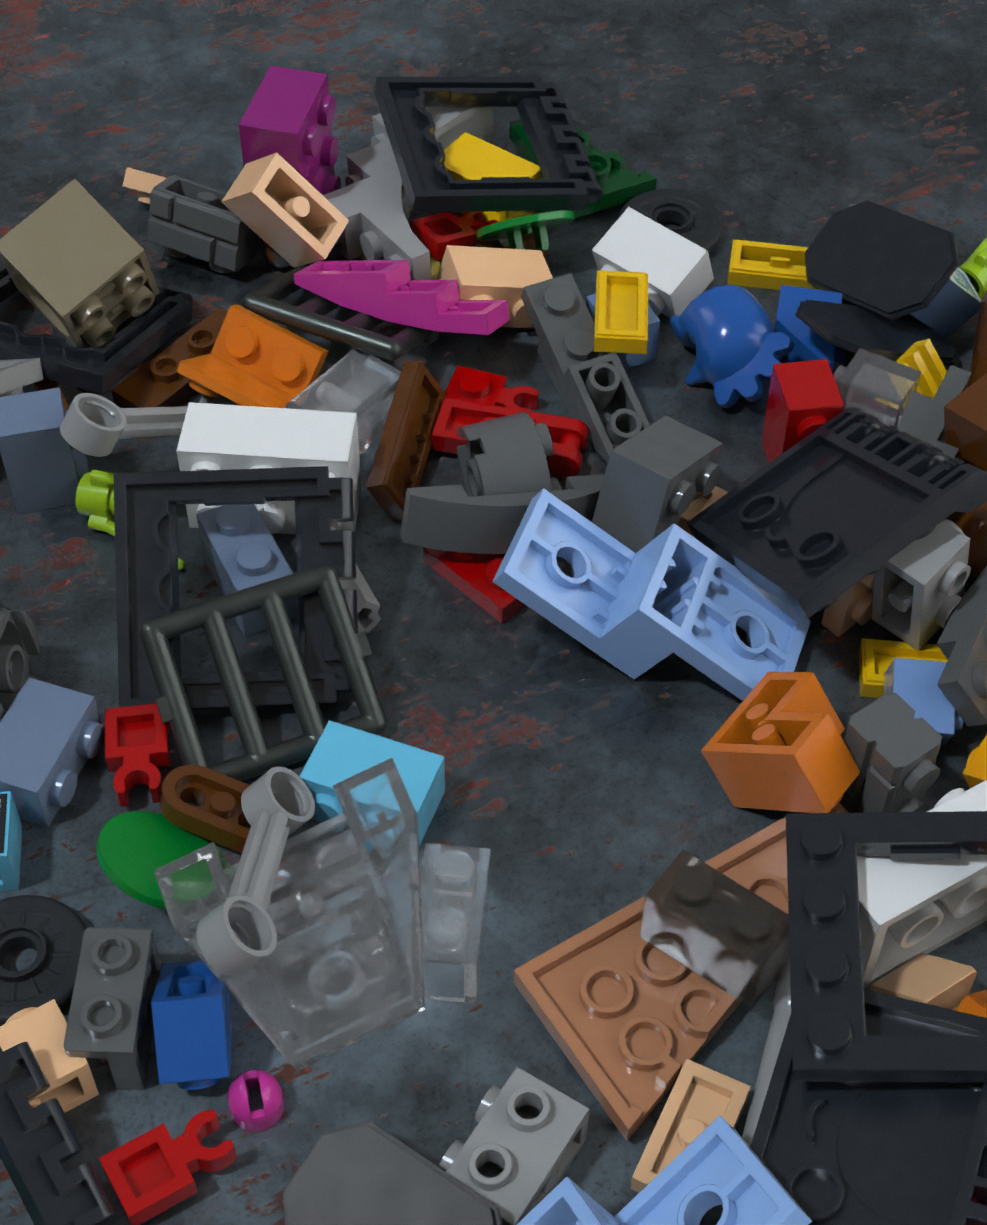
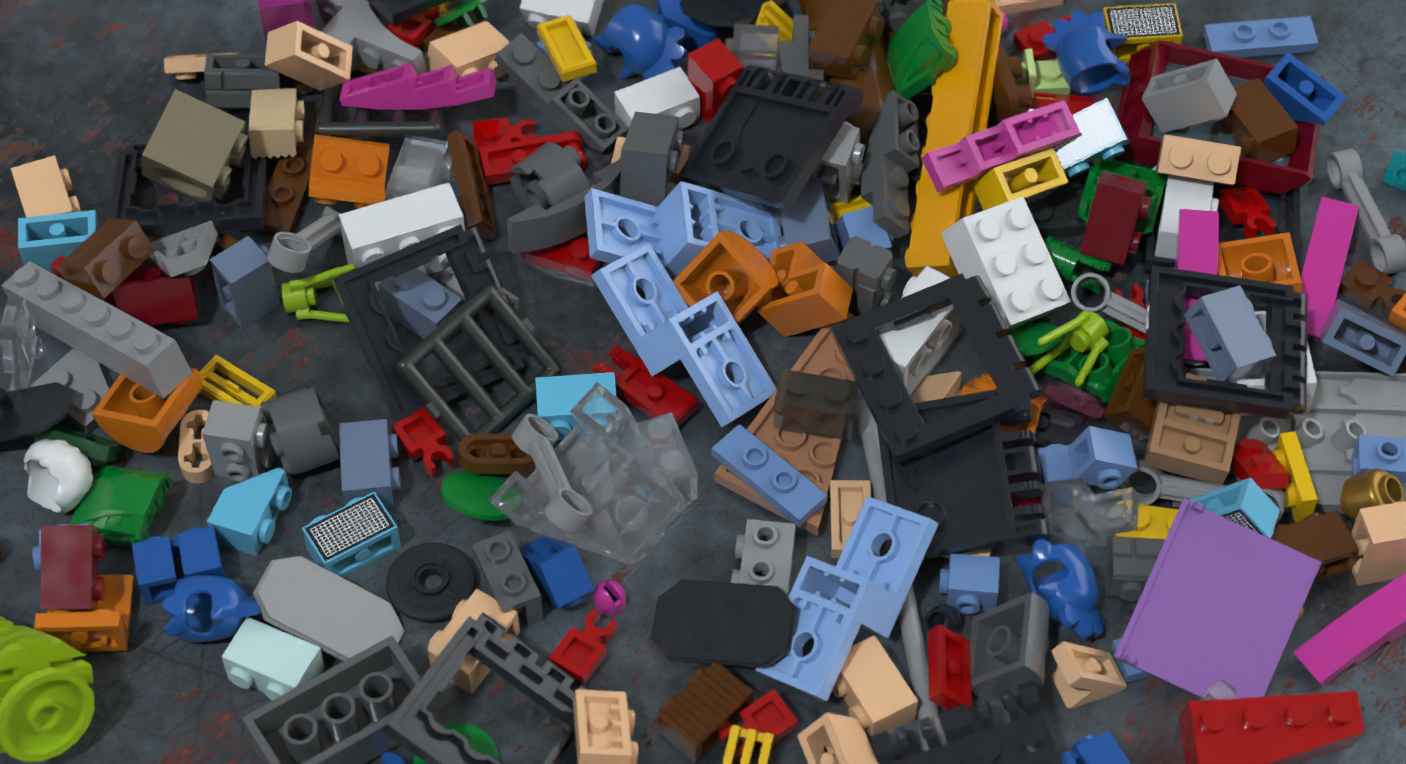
camera: 25 degrees left, 5 degrees up
none -> tan brick [248,88,306,159]
none -> light blue bracket [591,243,777,427]
none -> red hinge [592,346,698,433]
none -> white brick [614,67,700,133]
none -> orange brick [673,230,778,326]
none -> medium blue plate [712,424,827,527]
none -> sand blue brick [774,177,840,263]

